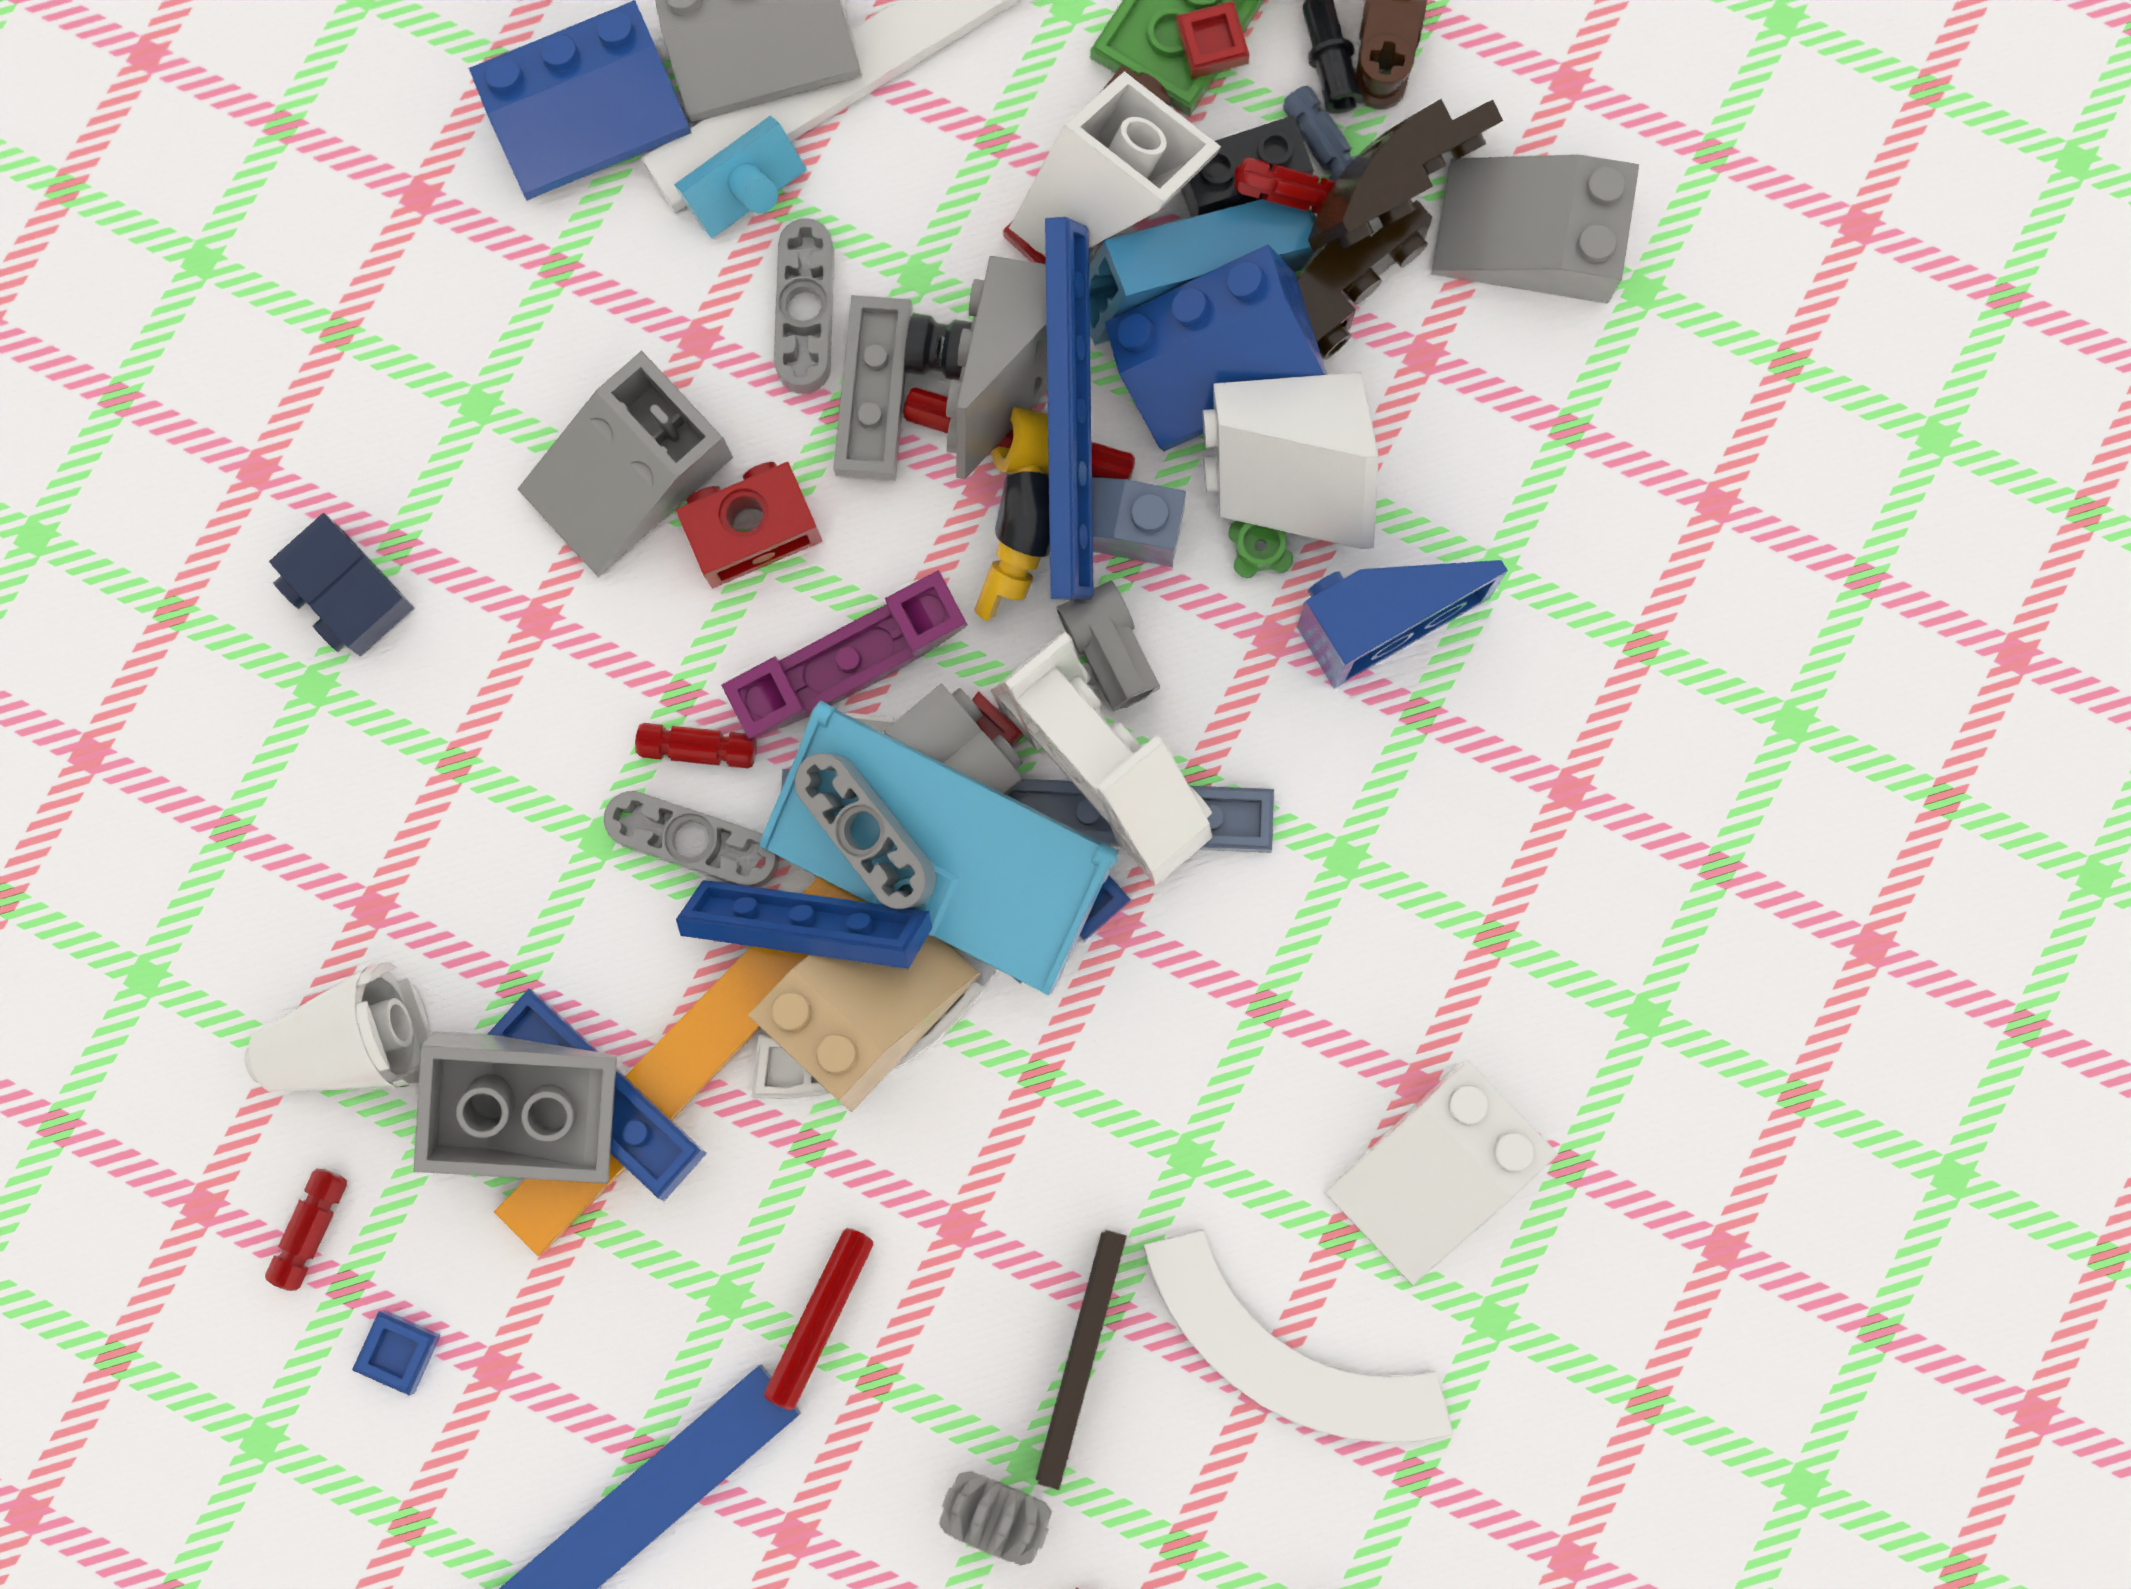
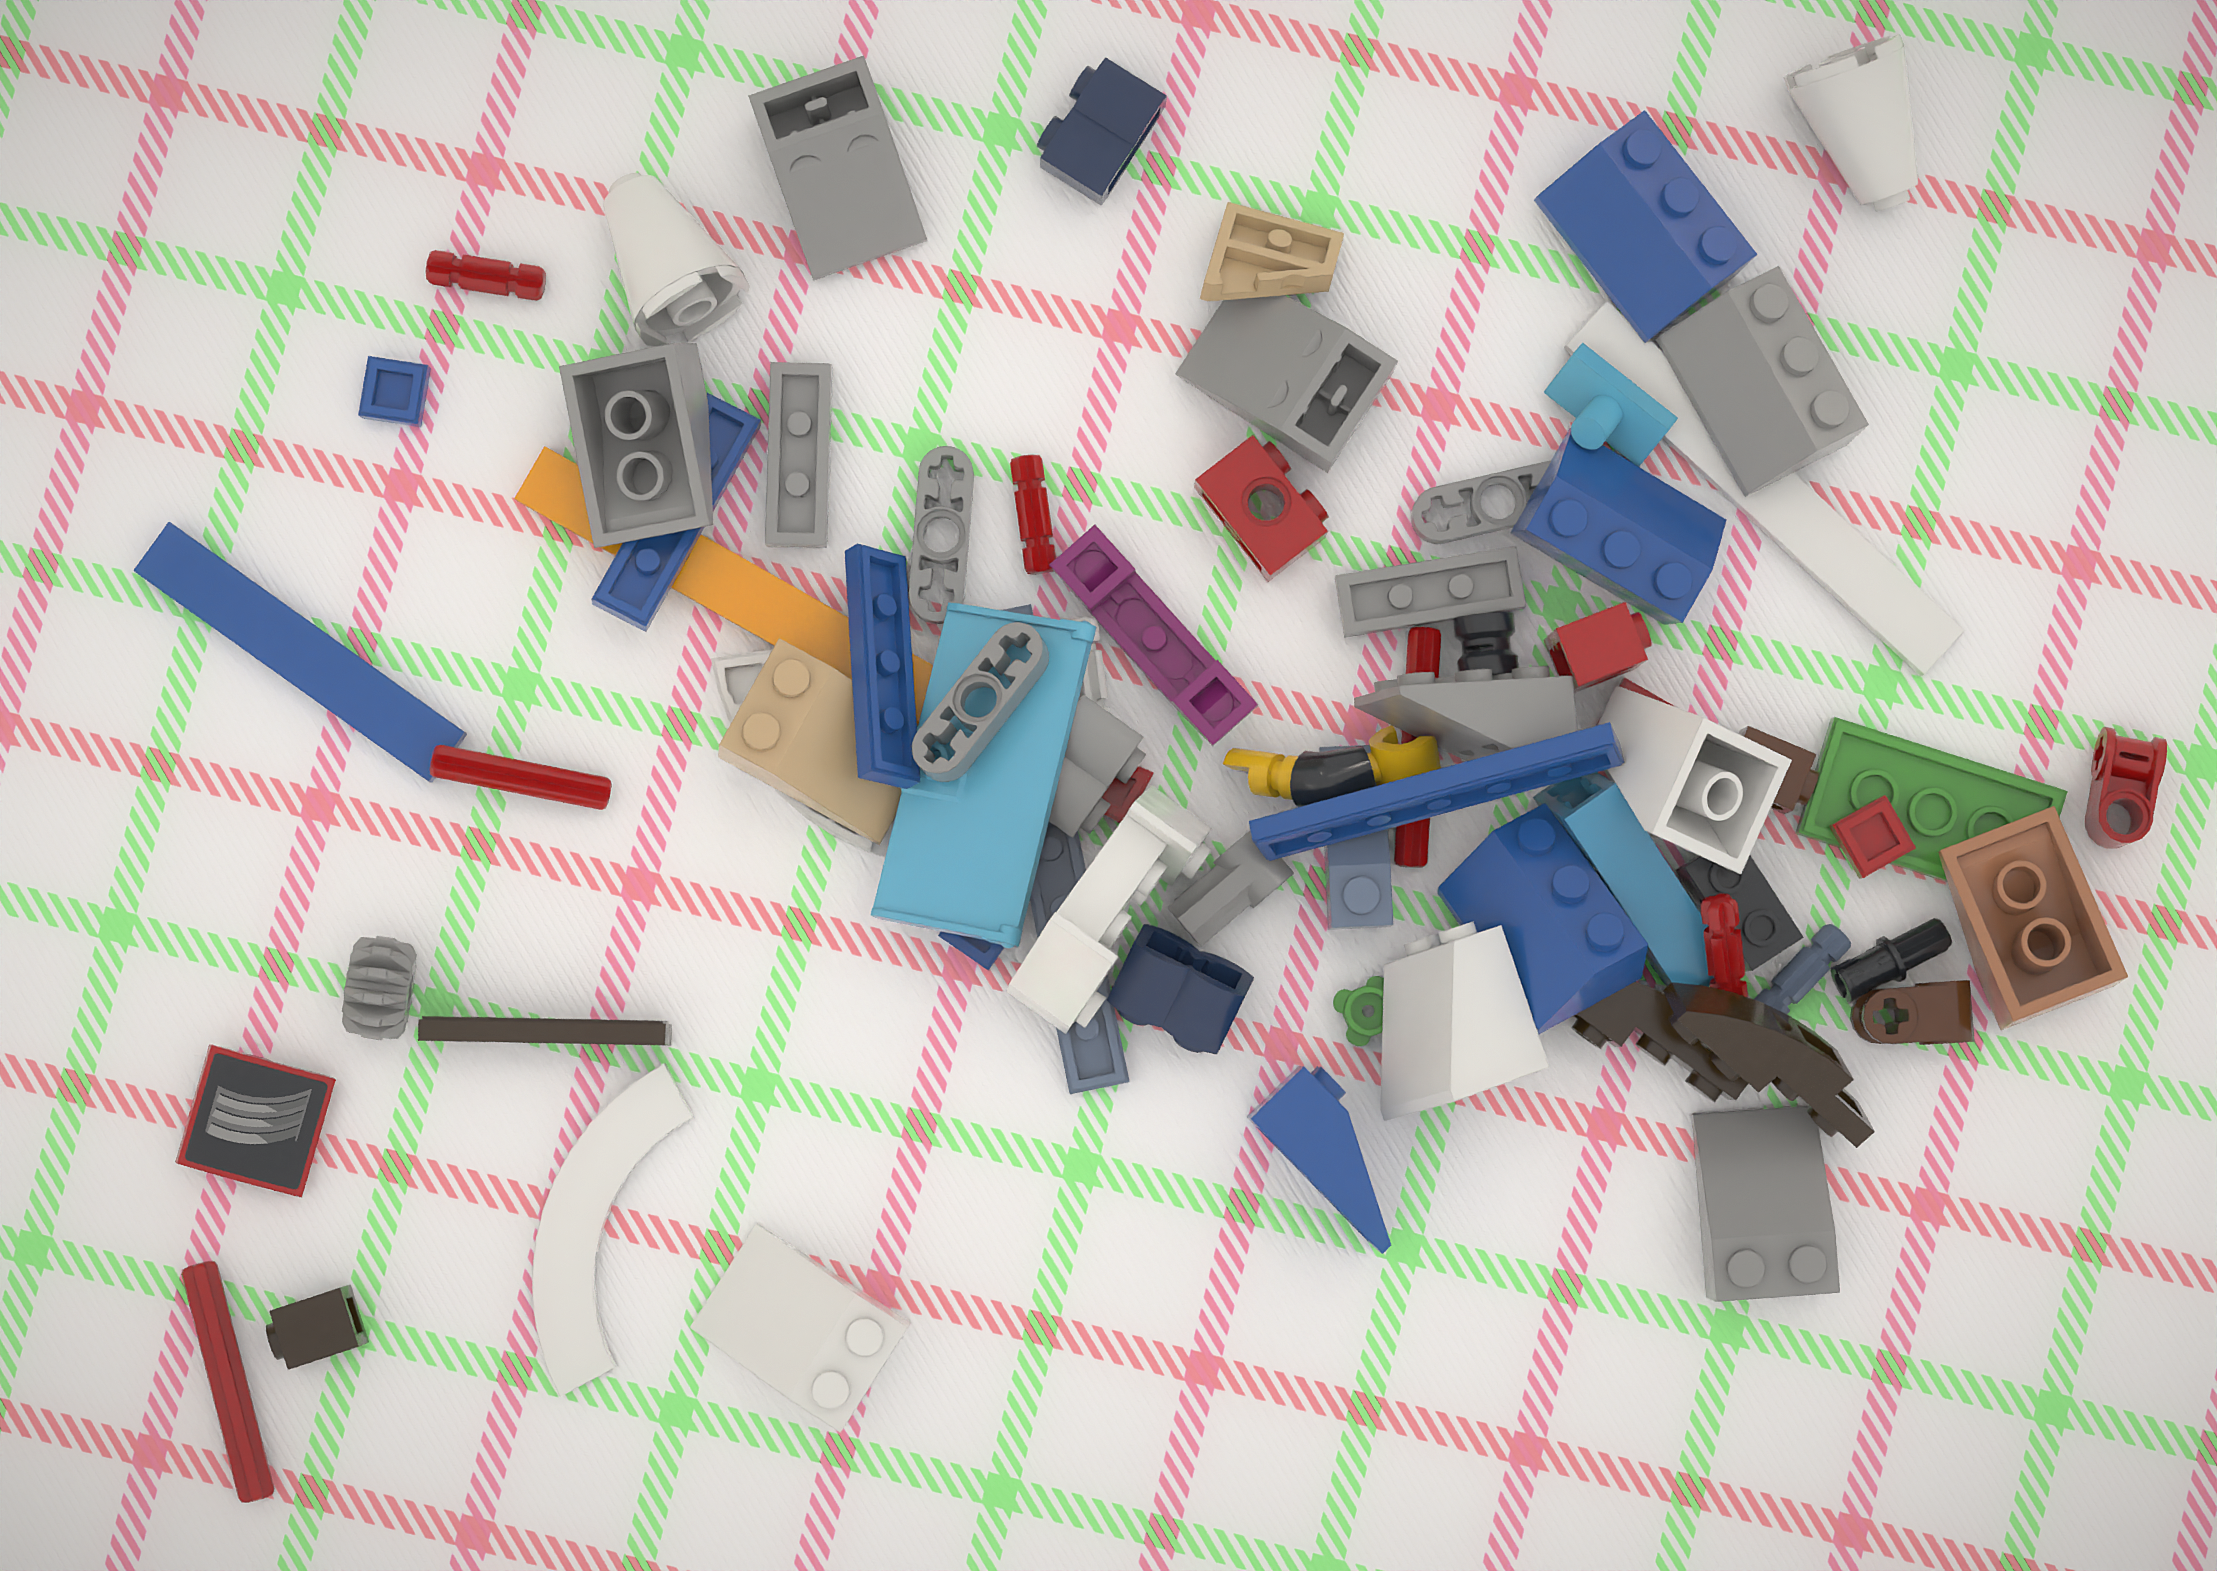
camera: 70 degrees right, 5 degrees up
none -> light grey slope [748,55,928,281]
none -> light grey plate [765,362,833,548]
none -> dark blue brick [1107,924,1254,1054]
none -> tan wing [1200,202,1344,301]
none -> blue slope [1510,428,1727,625]
none -> red brick [1543,602,1652,693]

